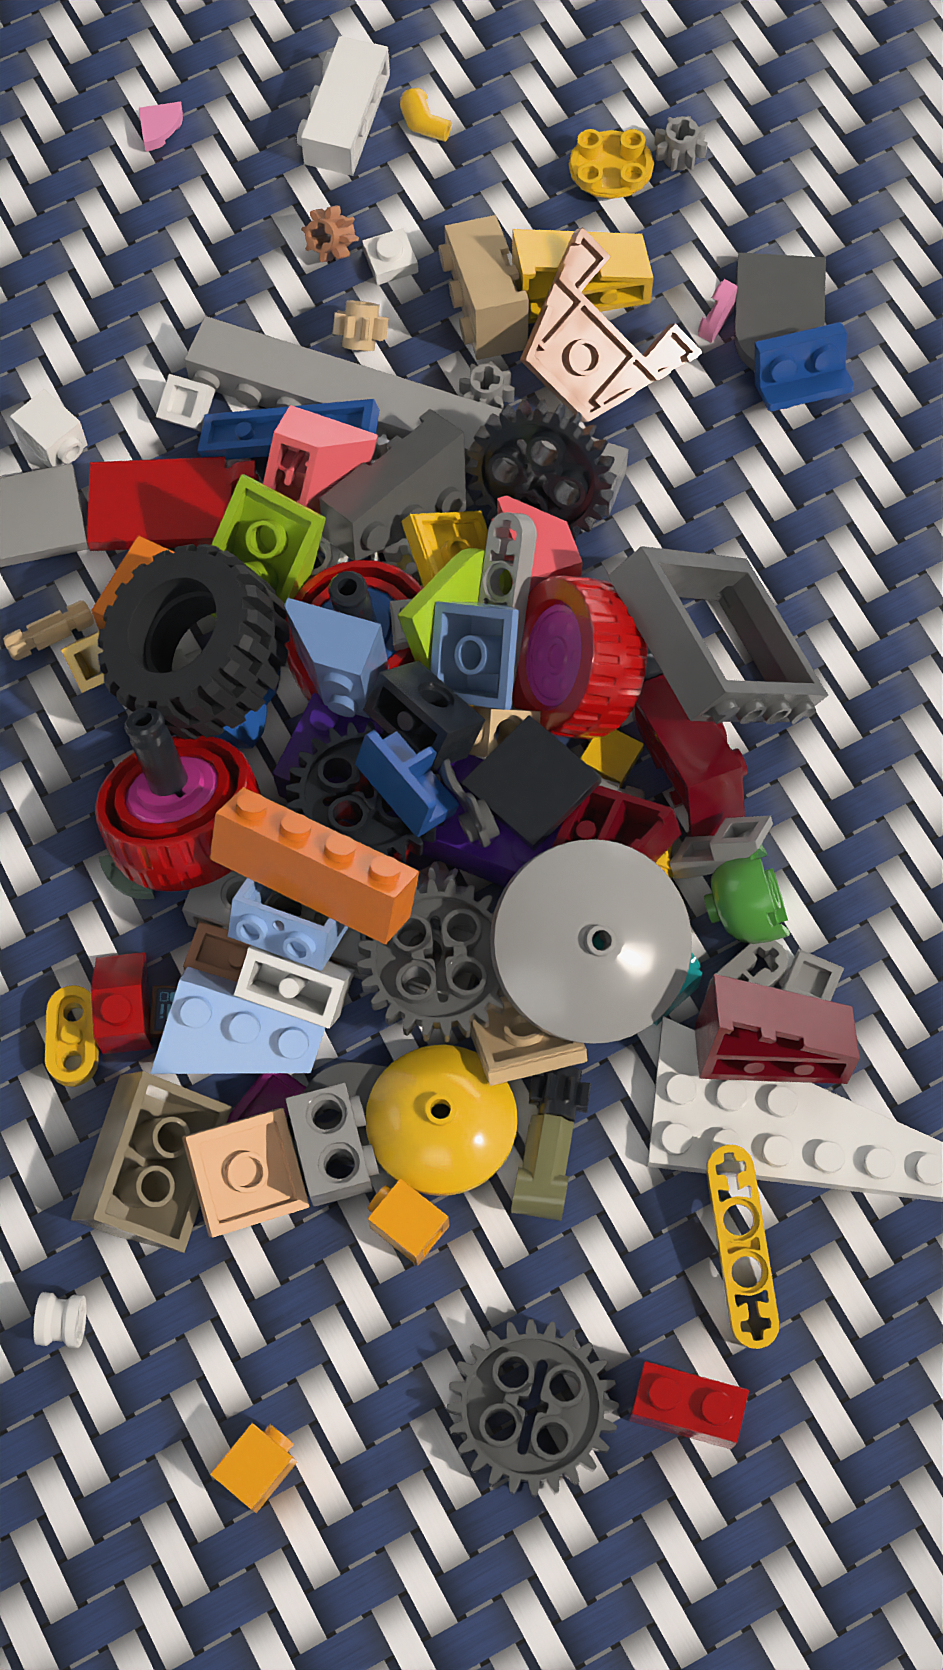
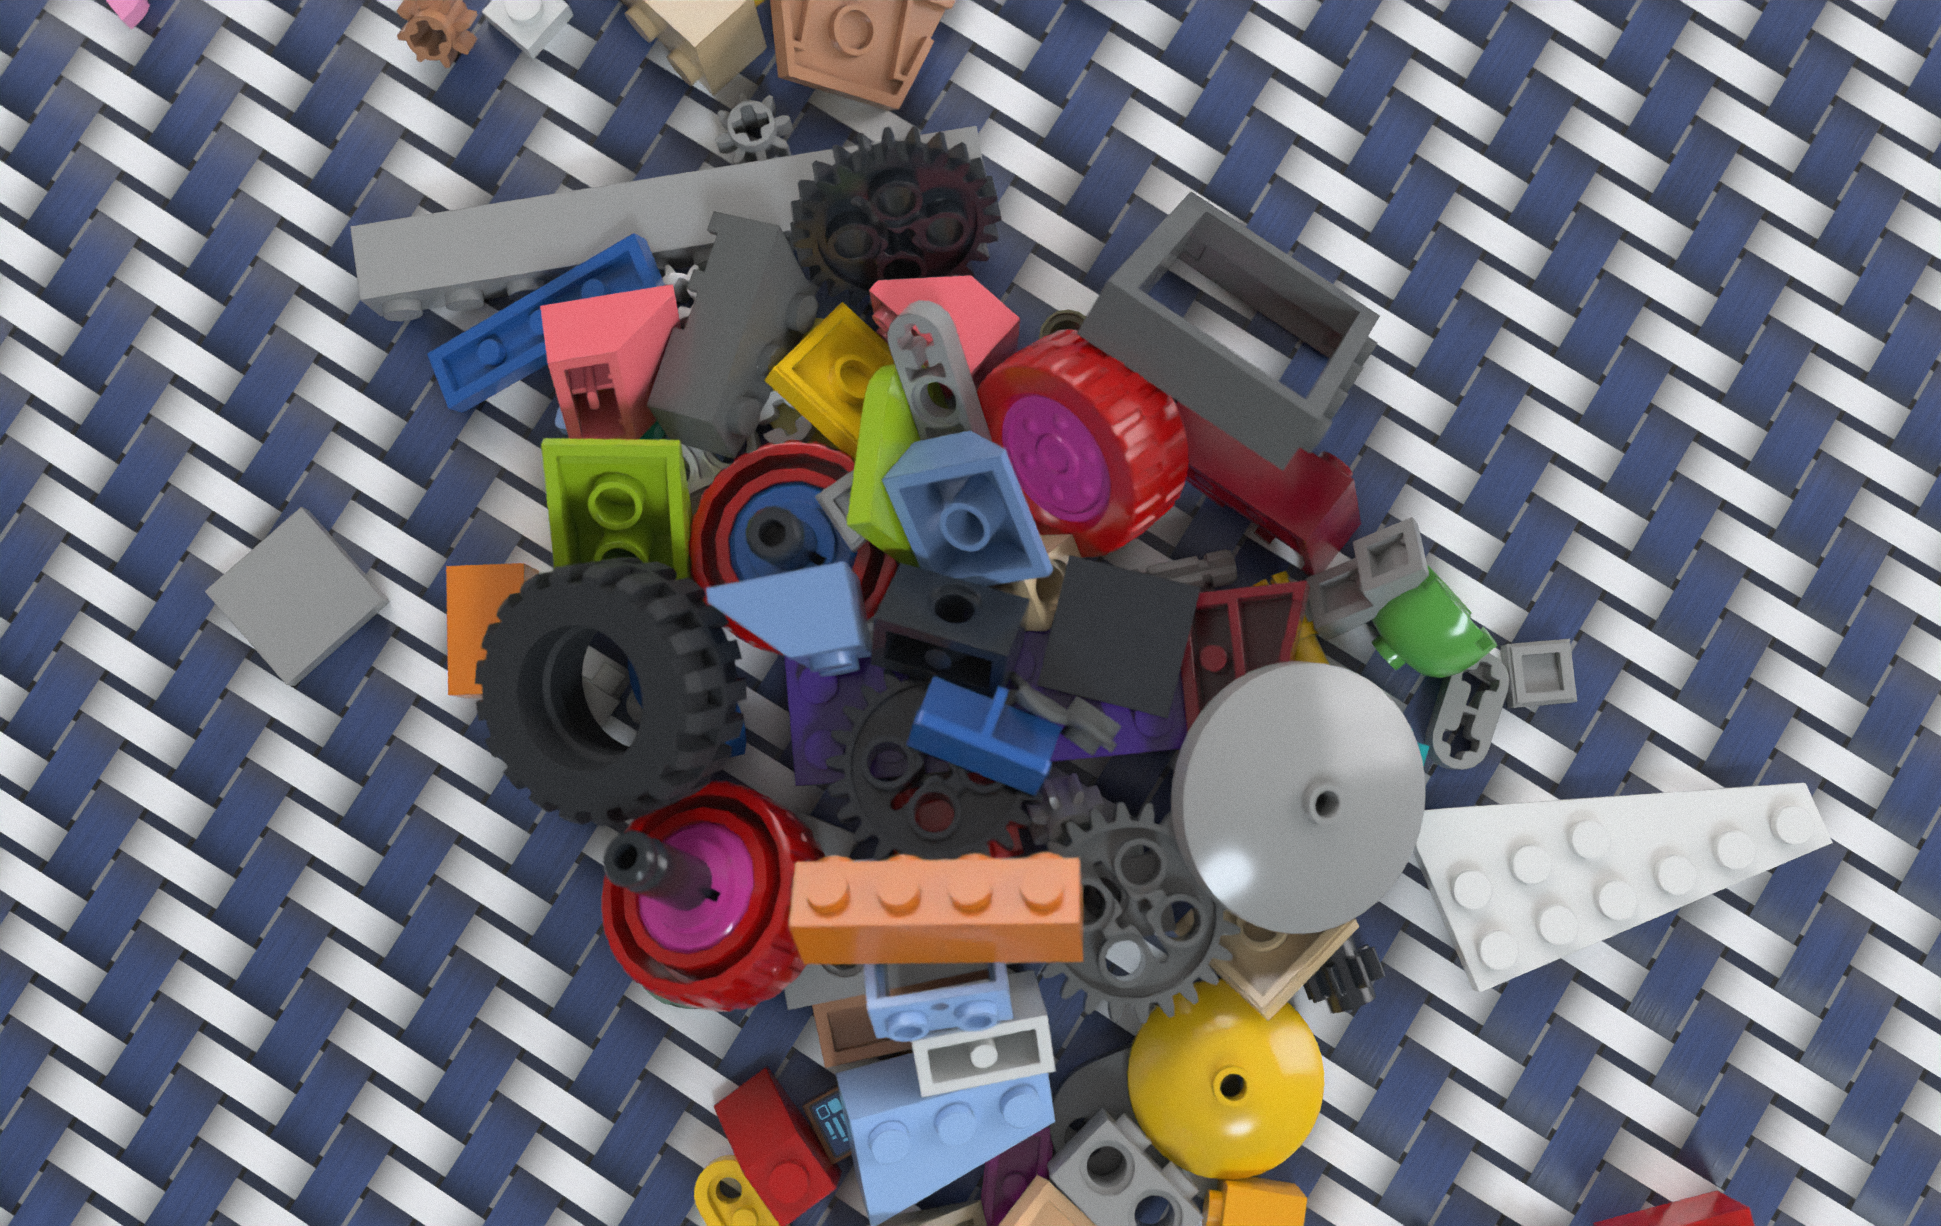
camera: 30 degrees left, 15 degrees up
tan axle [3,600,94,660] -> none
white brick [10,389,88,468] -> none
yellow brick [61,628,105,693] -> none
red tile [87,457,259,551] -> none
white plate [156,374,215,432] -> none
tan gear [332,300,389,351] -> none
olive piece [511,1114,574,1221] -> none
yellow tile [580,730,644,788] -> none
dark red wedge [694,974,860,1084] -> none
yellow beam [706,1144,779,1349] -> none

